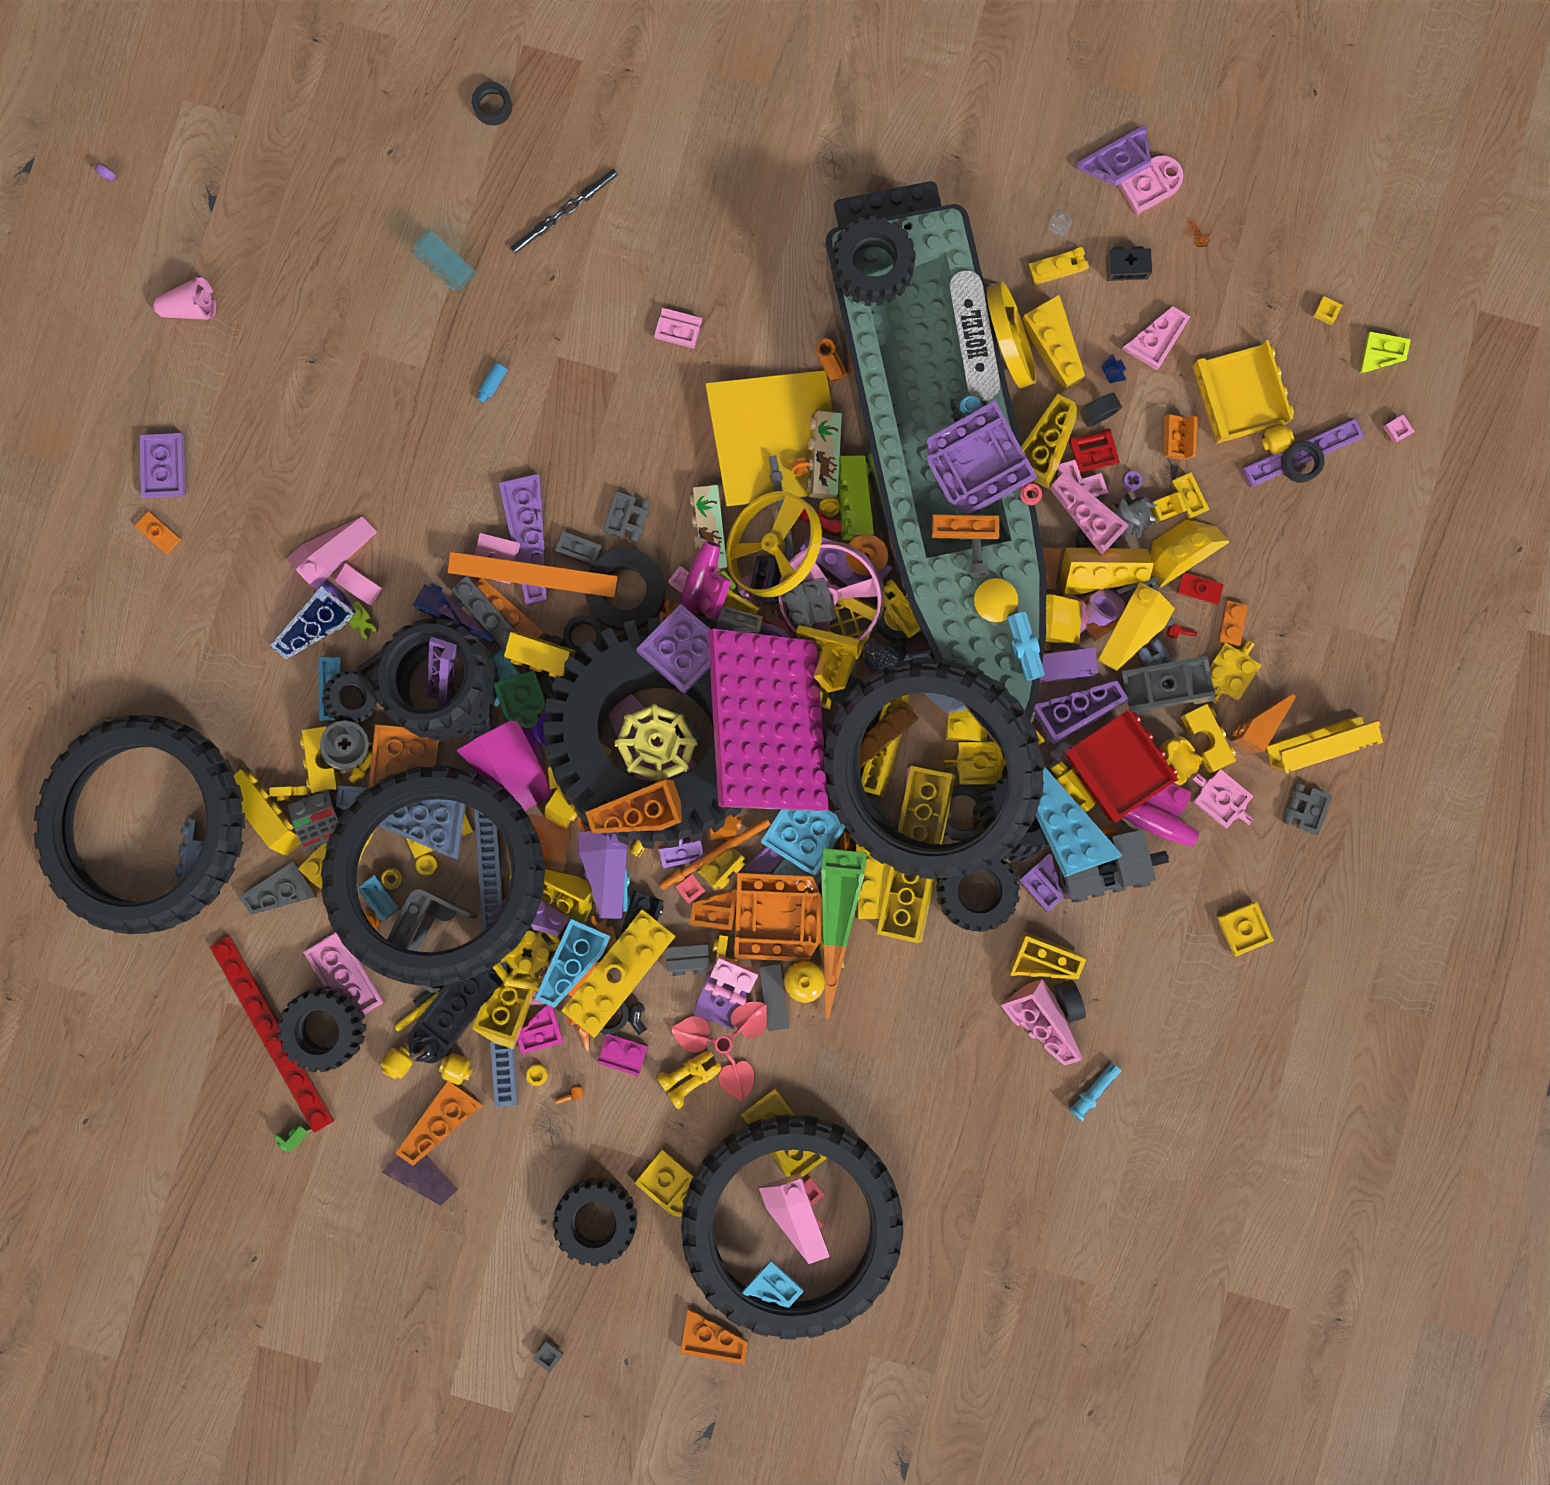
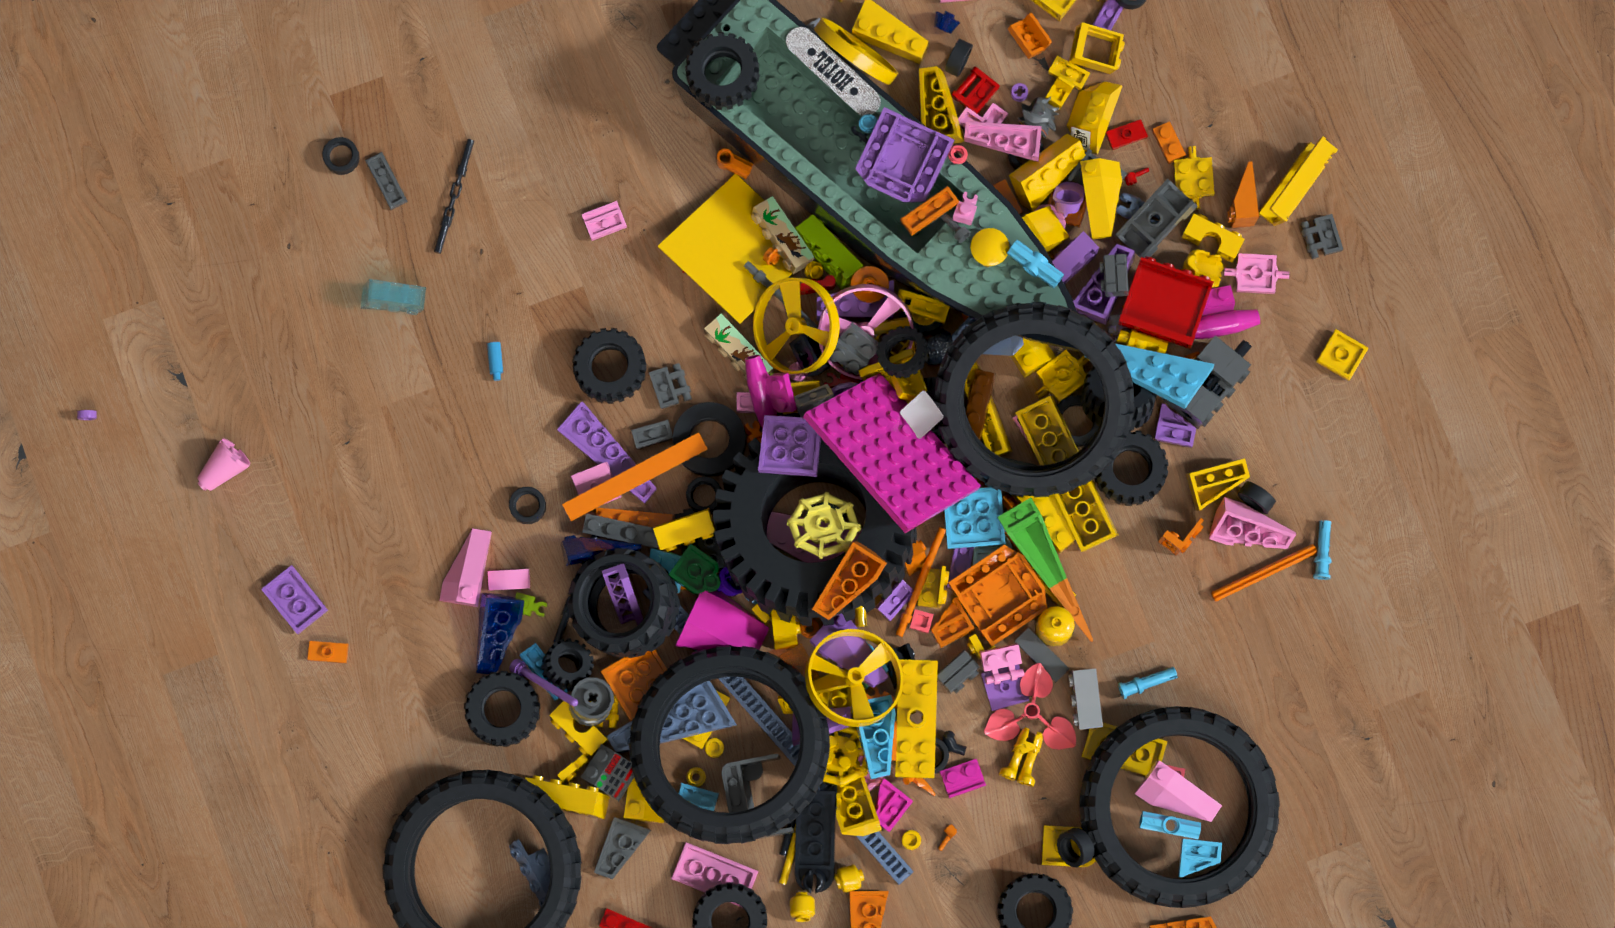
camera: 30 degrees left, 5 degrees down
none -> dark grey tile [365,152,408,210]
none -> black tyre [464,671,540,747]
none -> black tyre [509,487,546,524]
none -> medium lavender piece [509,659,578,706]
none -> black tyre [573,328,647,404]
none -> yellow piece [805,629,904,727]
none -> black tyre [876,326,930,378]
none -> white sticker [900,391,943,439]
none -> bright pink plate [953,192,978,225]
none -> black tyre [1057,828,1094,868]
none -> light grey wedge [1068,668,1103,730]
none -> yellow window [1069,22,1125,74]
none -> white sticker [1071,127,1091,150]
none -> dark grey brick [1100,254,1129,297]
none -> medium azure pin [1118,667,1178,699]
none -> medium azure piece [1139,811,1201,840]
none -> orange bracket [1158,518,1204,556]
none -> orange axle [1211,544,1317,601]

